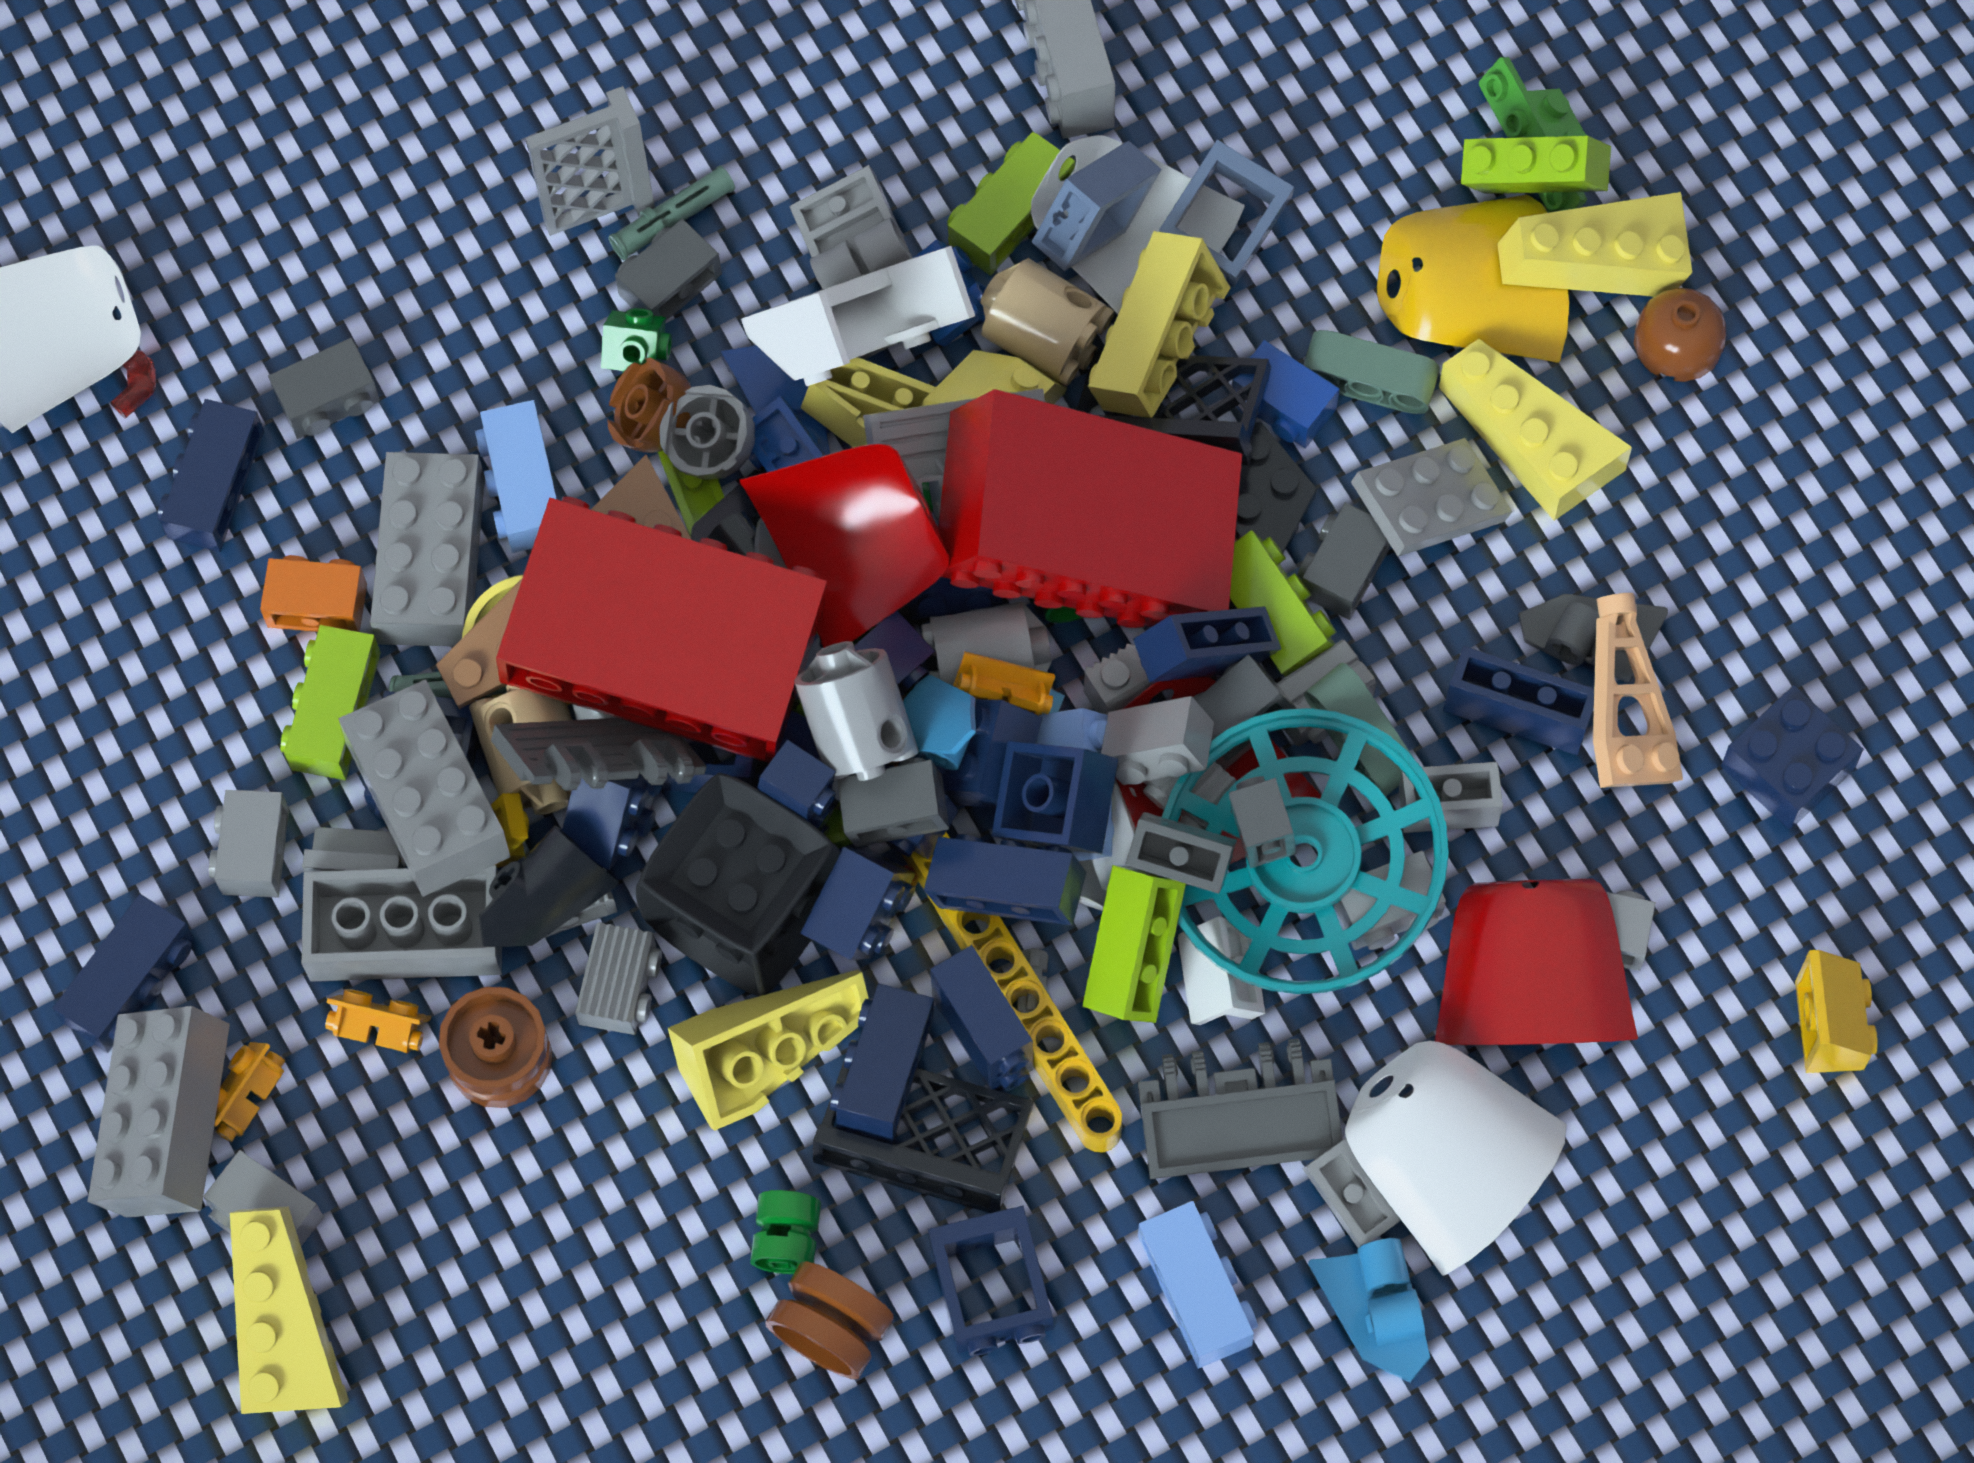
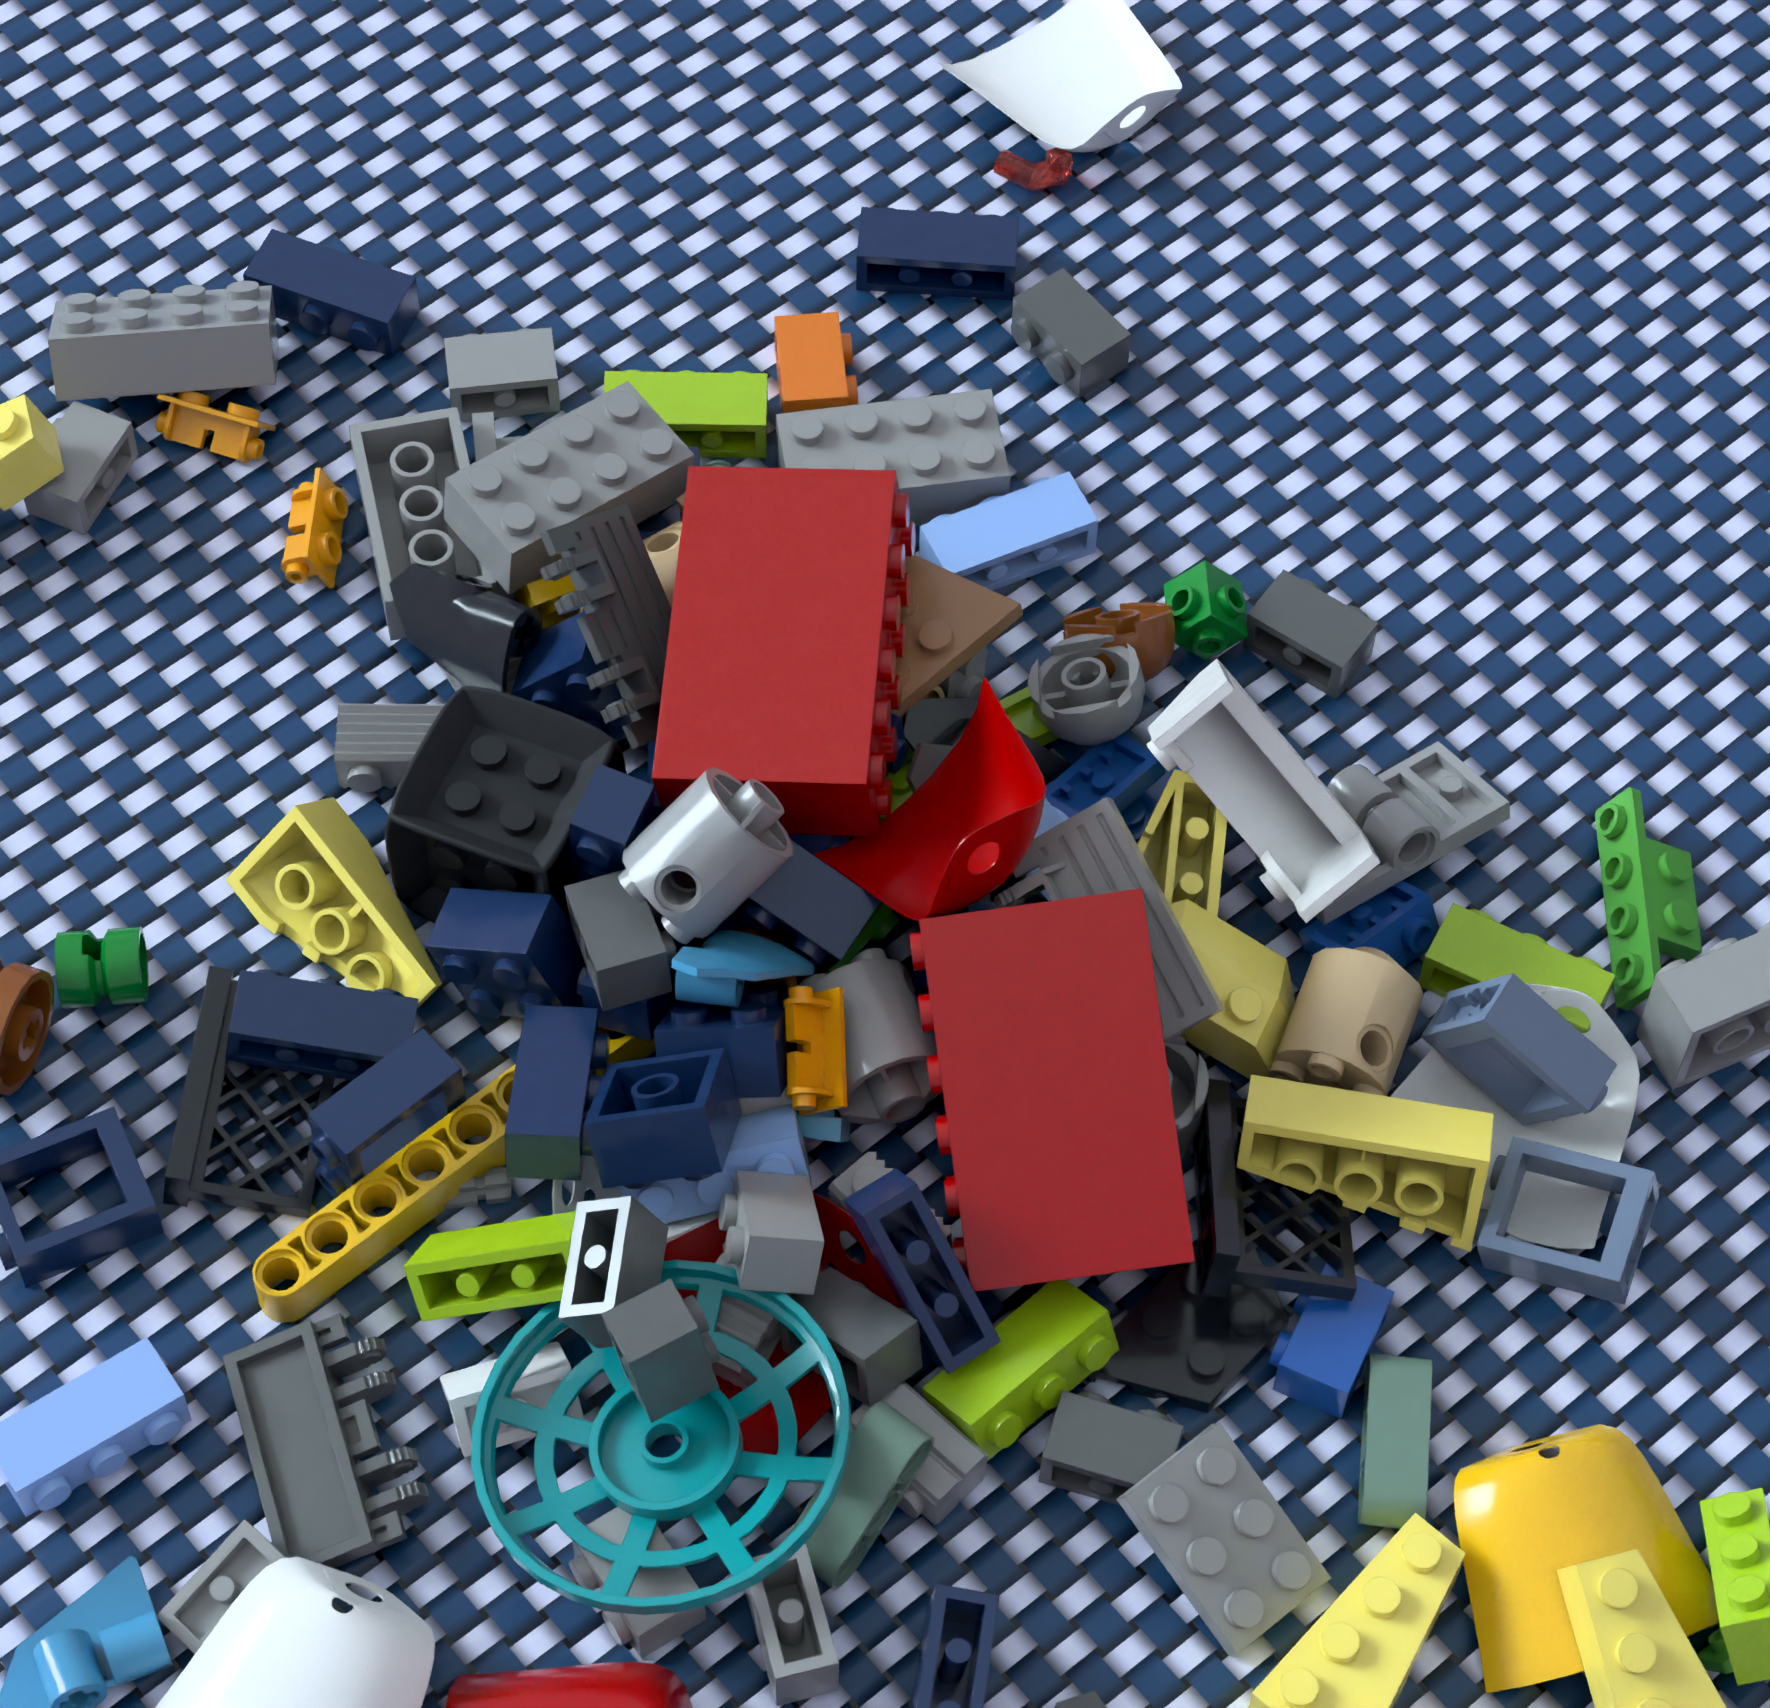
camera: 75 degrees right, 10 degrees down
dark orange wheel [439,987,552,1108] -> none
light grey fence [525,86,655,236] -> none
sand green pin [608,165,735,260] -> none
none -> bright green bracket [1595,787,1702,1011]

